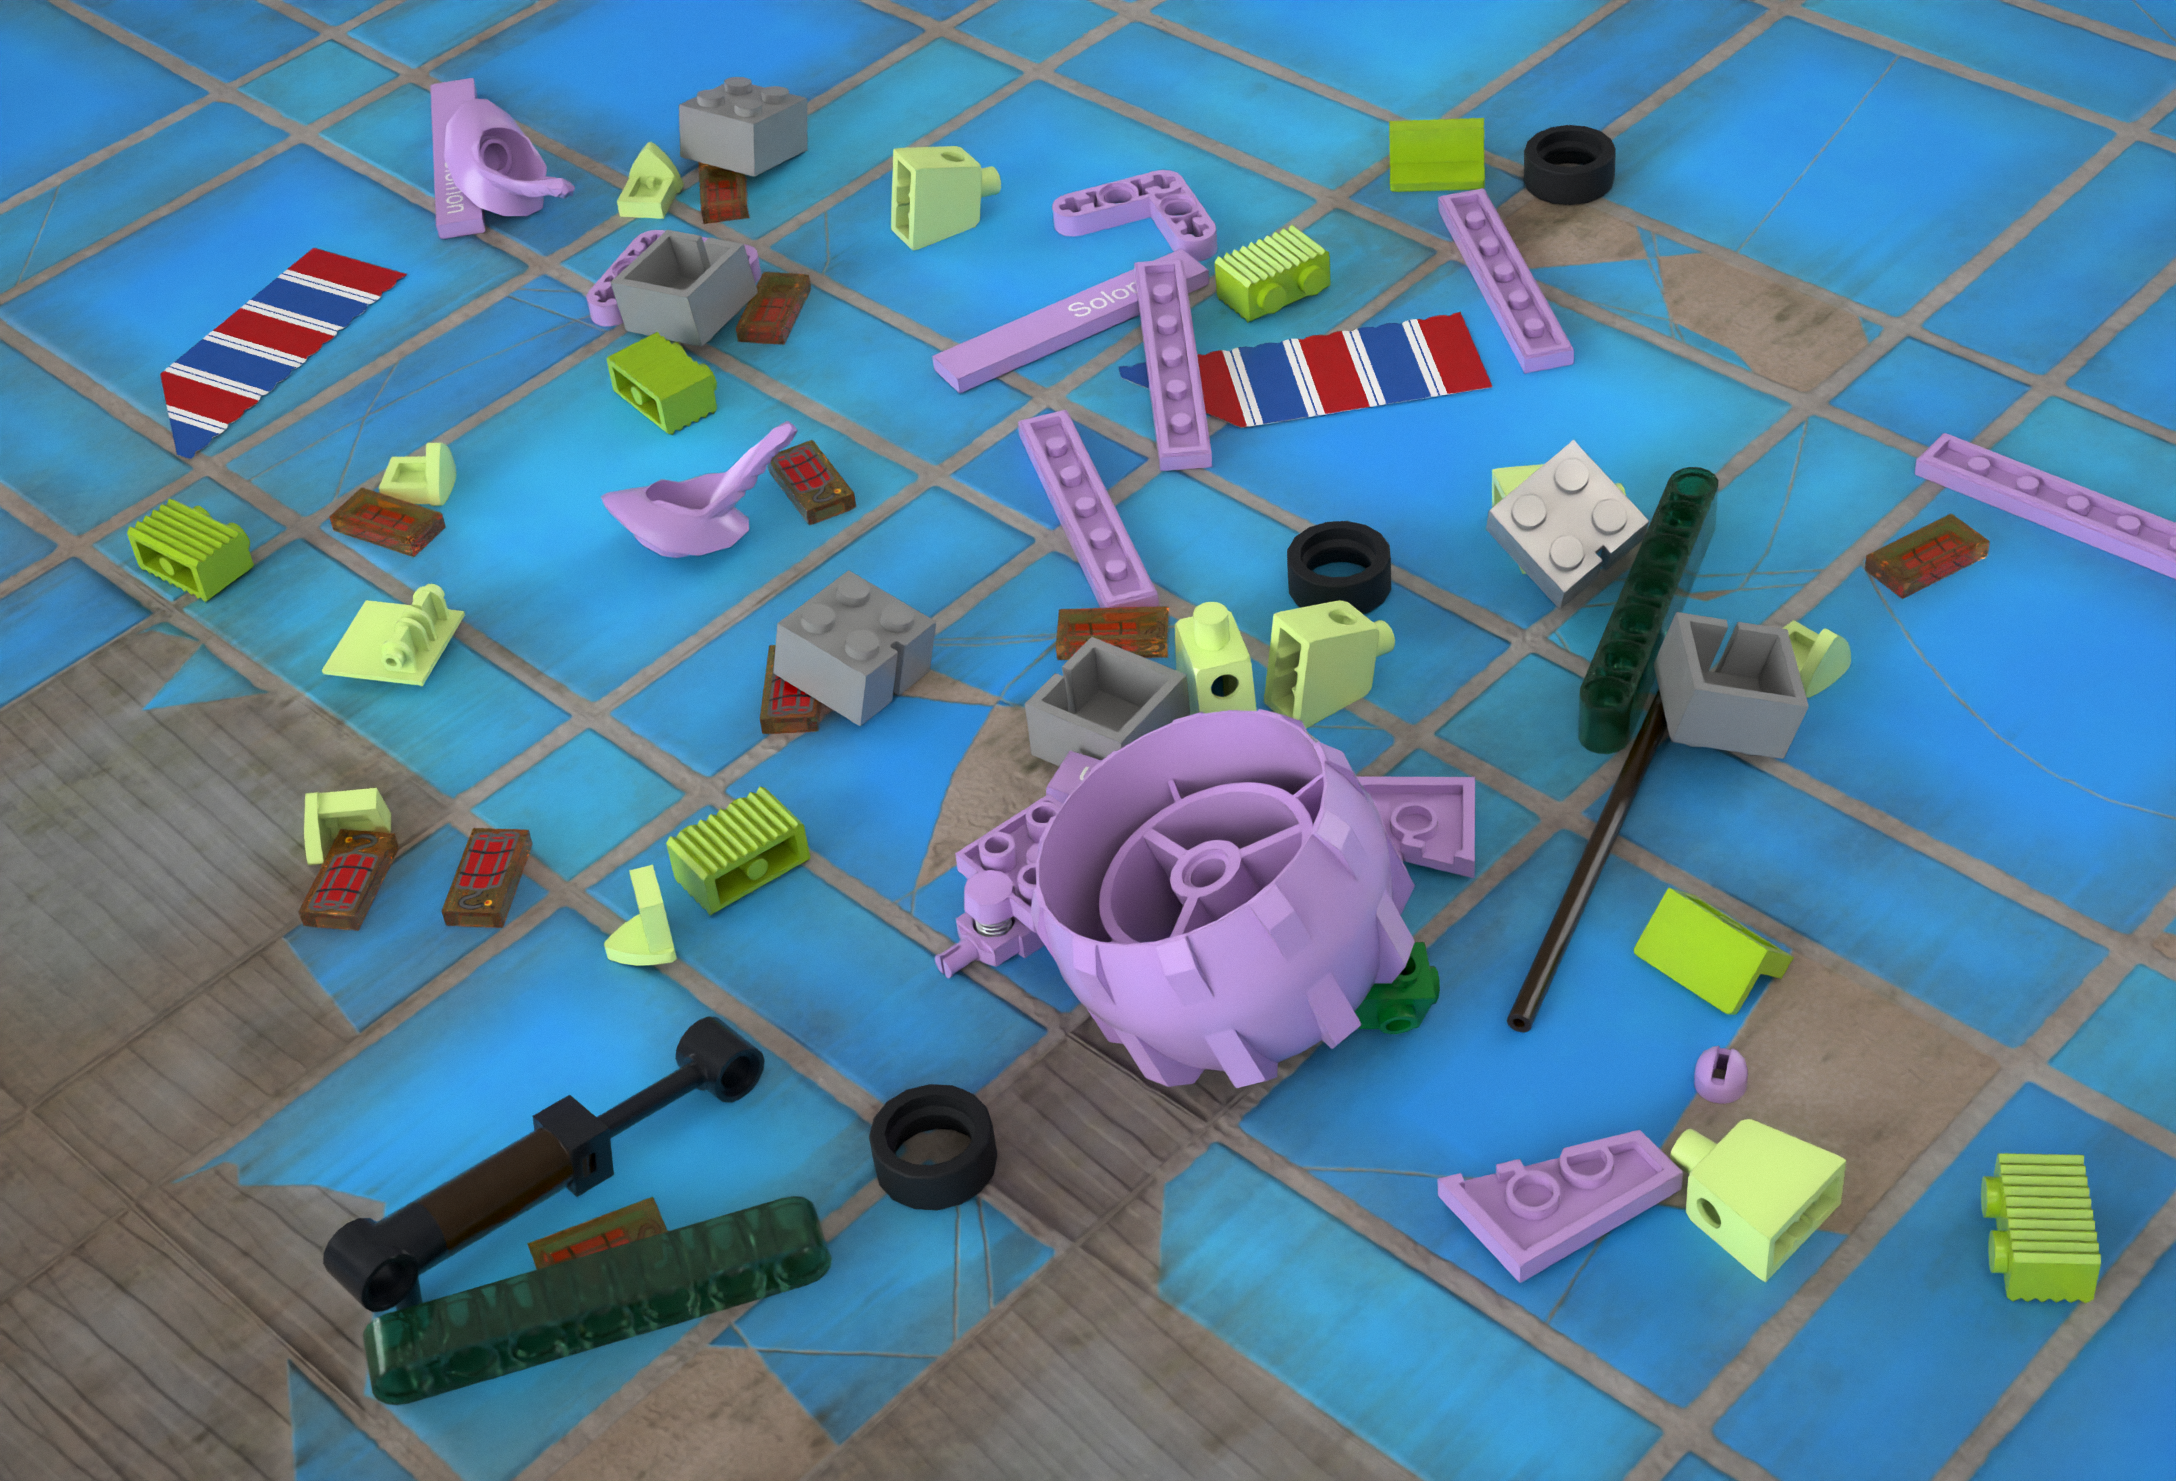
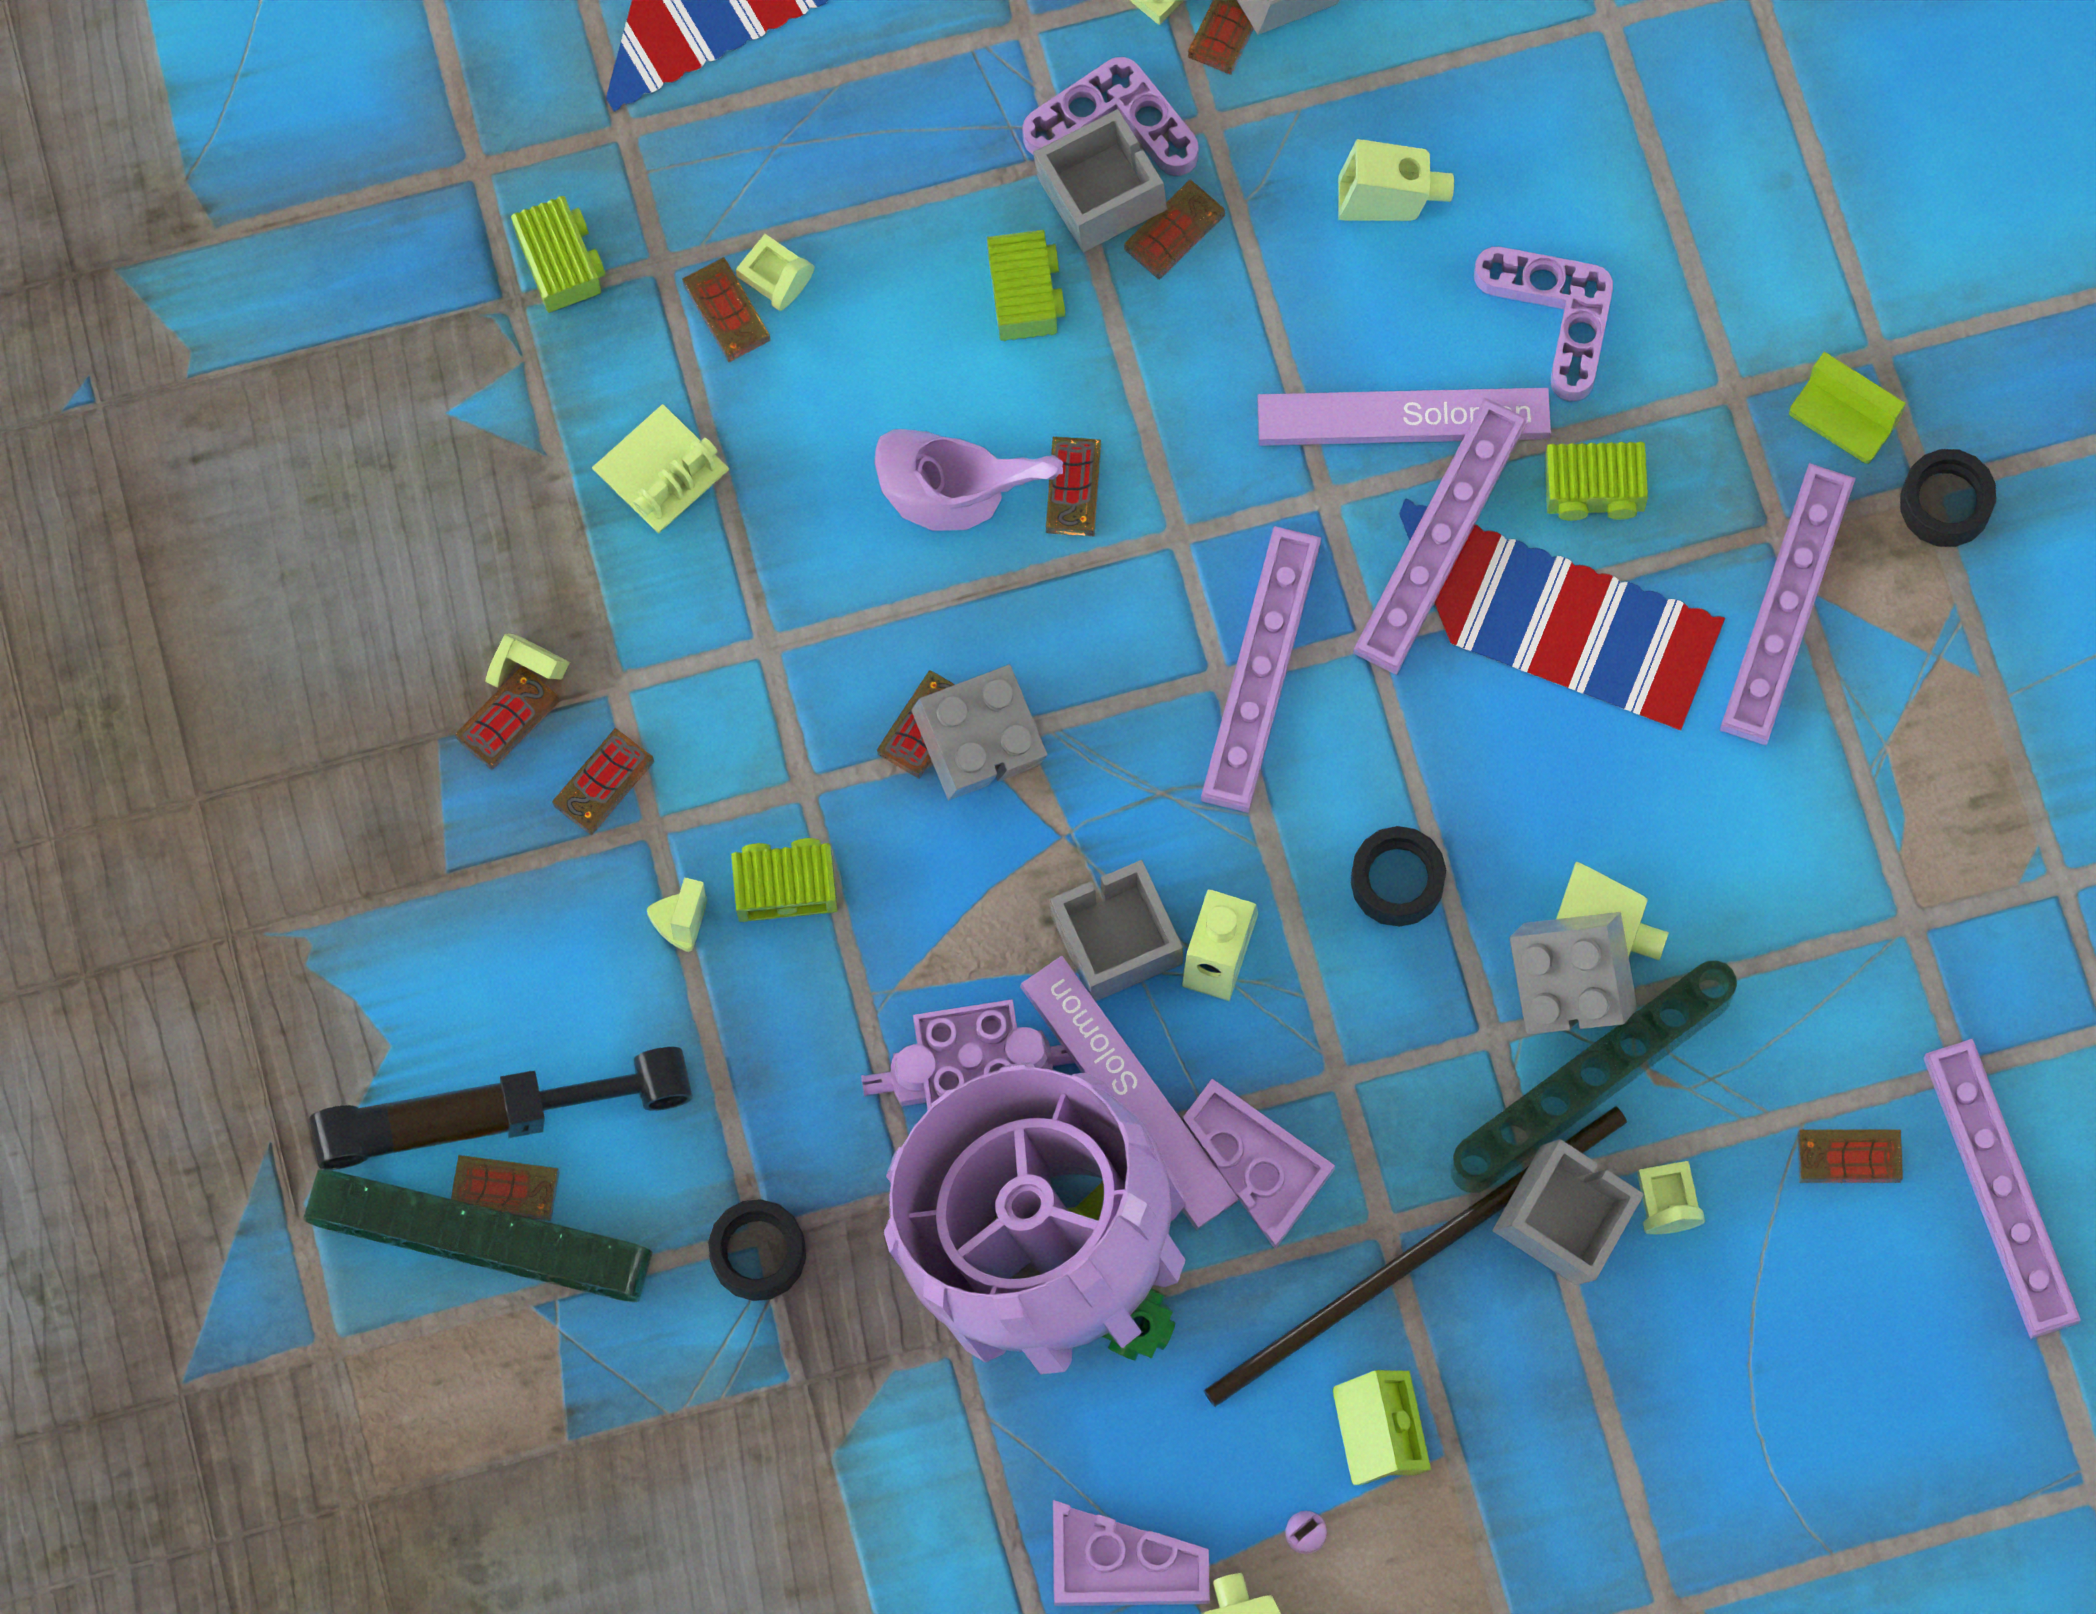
camera: 30 degrees right, 30 degrees up
clear orange tile [1056,606,1170,660] -> none
yellowish green torso [1264,600,1395,729] -> none

